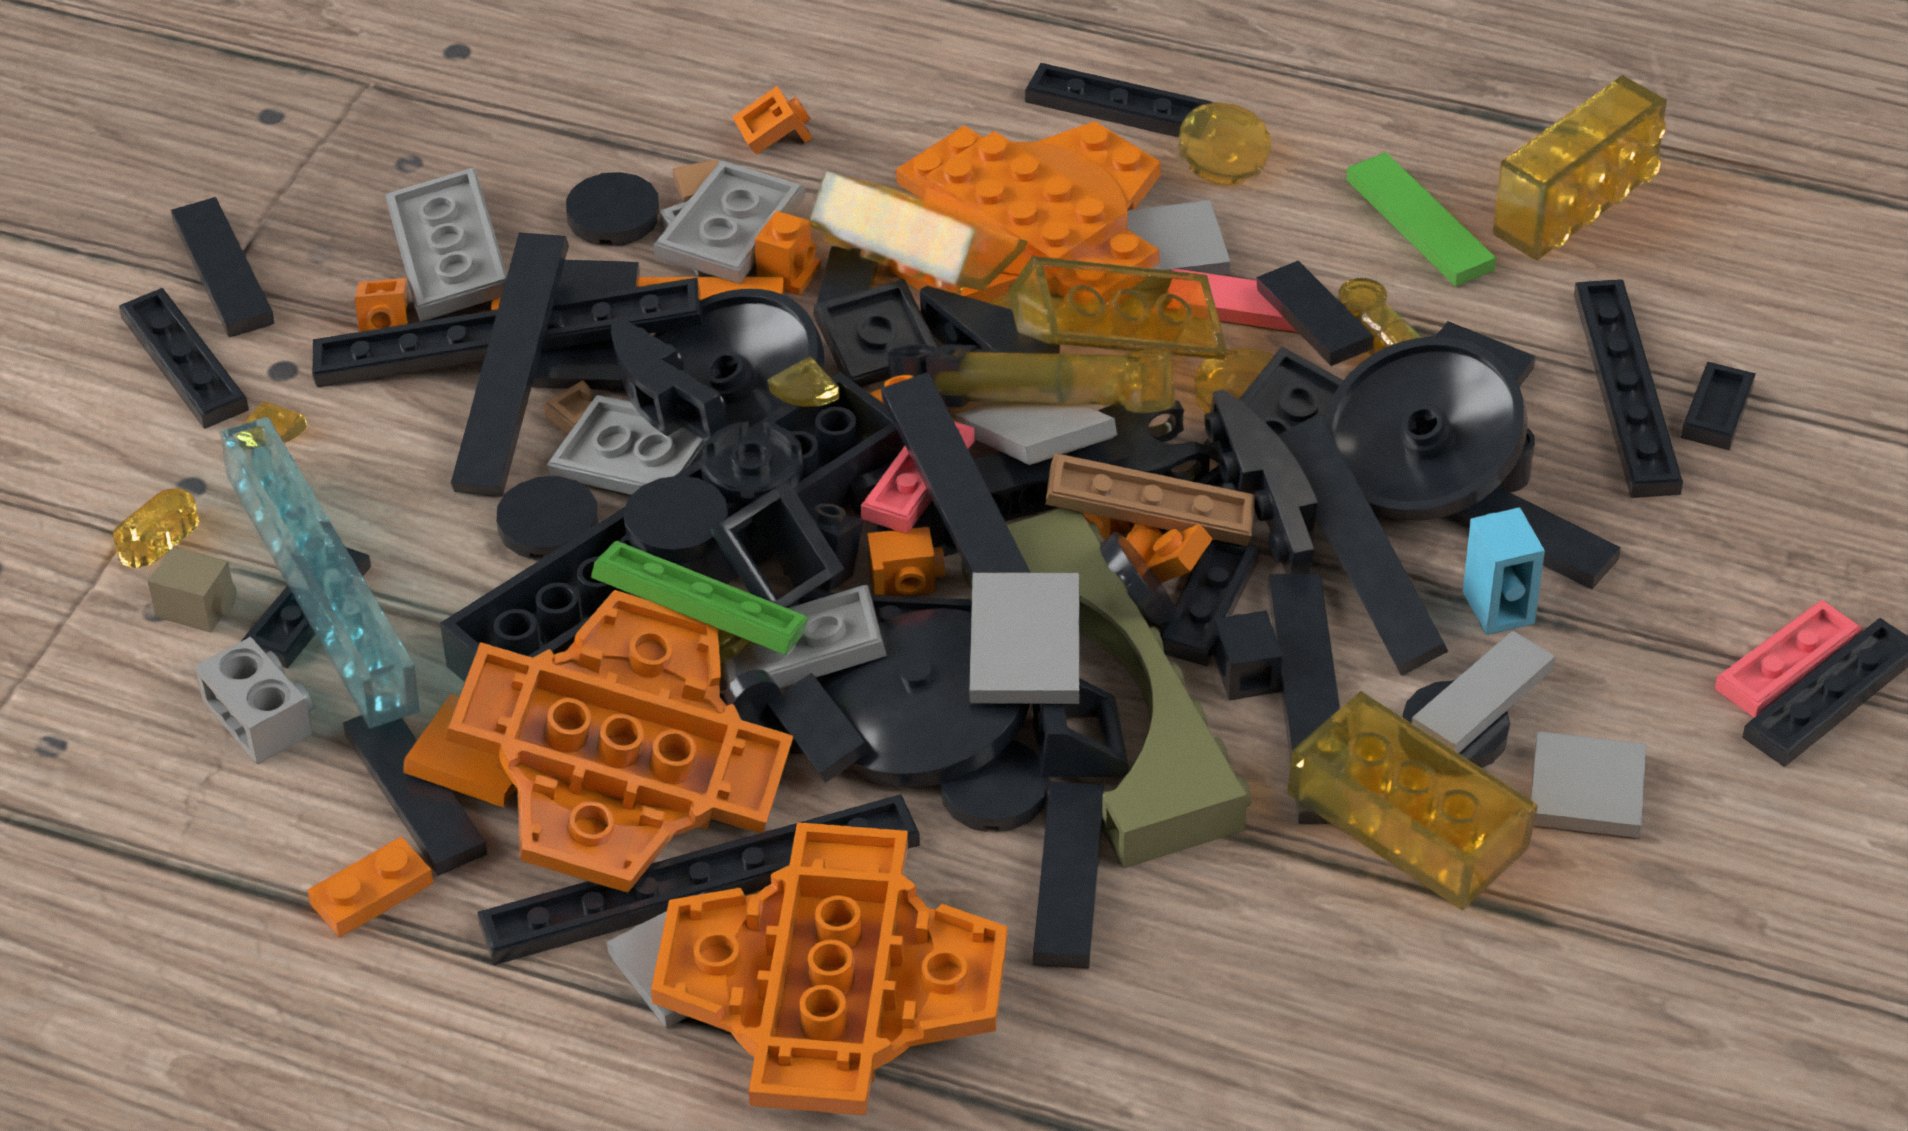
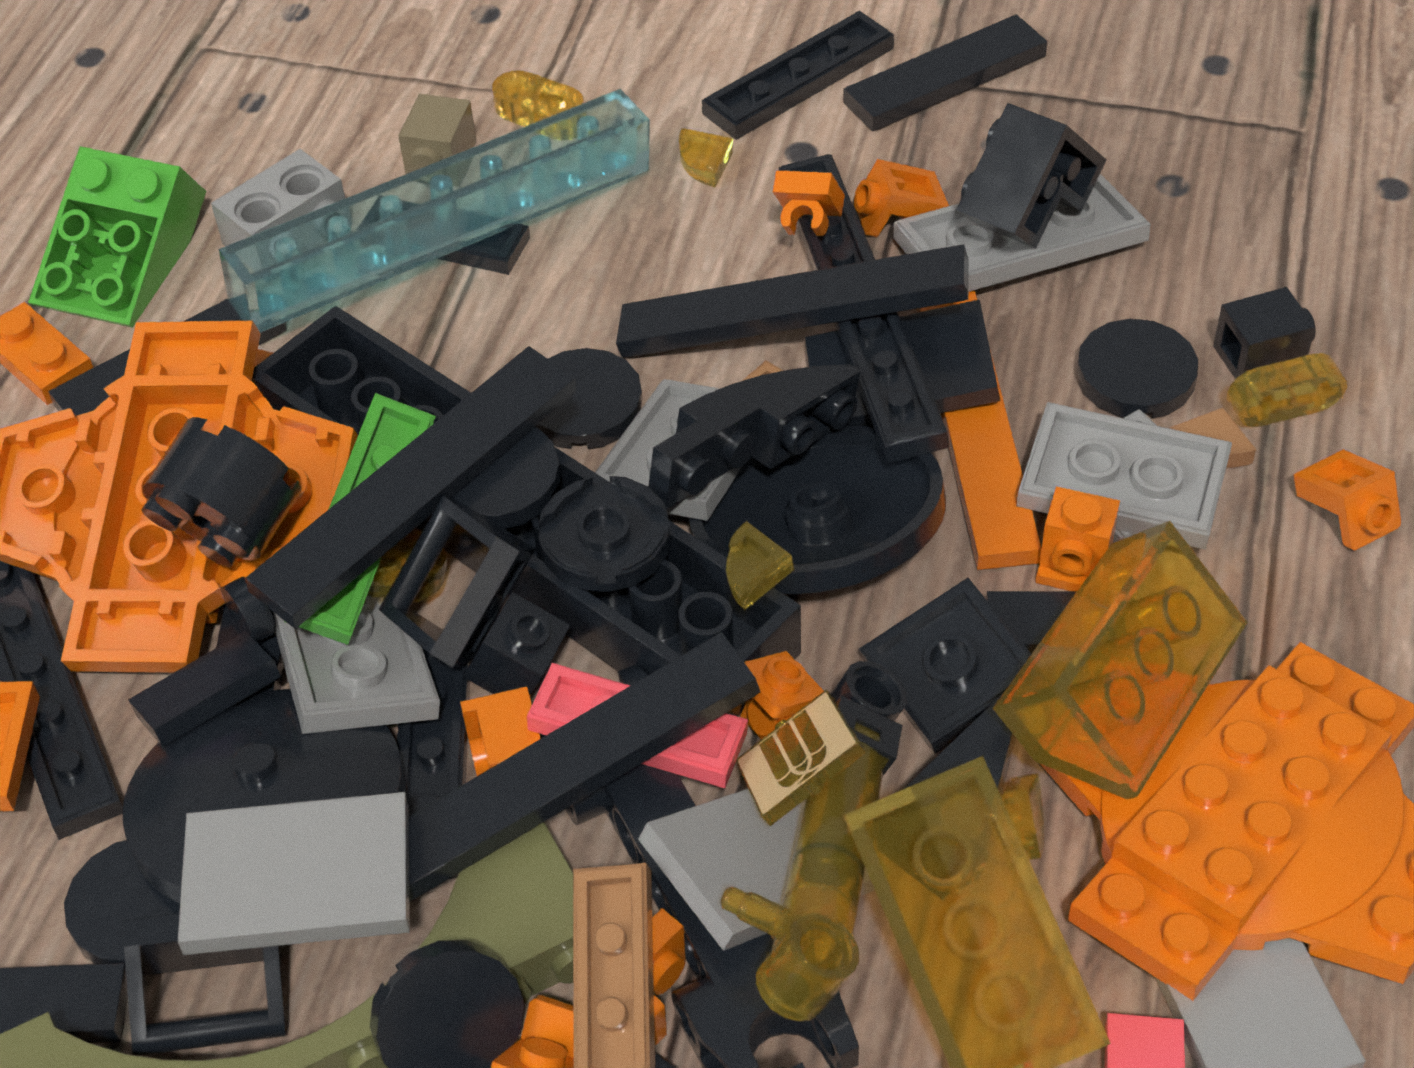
camera: 85 degrees right, 5 degrees up
none -> bright green slope [28,146,206,328]
none -> black brick [141,417,302,568]
none -> black tile [245,346,576,629]
none -> piece [736,690,866,826]
none -> orange tile [773,170,845,236]
none -> black brick [956,103,1107,249]
none -> black brick [1213,287,1316,387]
none -> clear yellow beam [1227,353,1347,427]

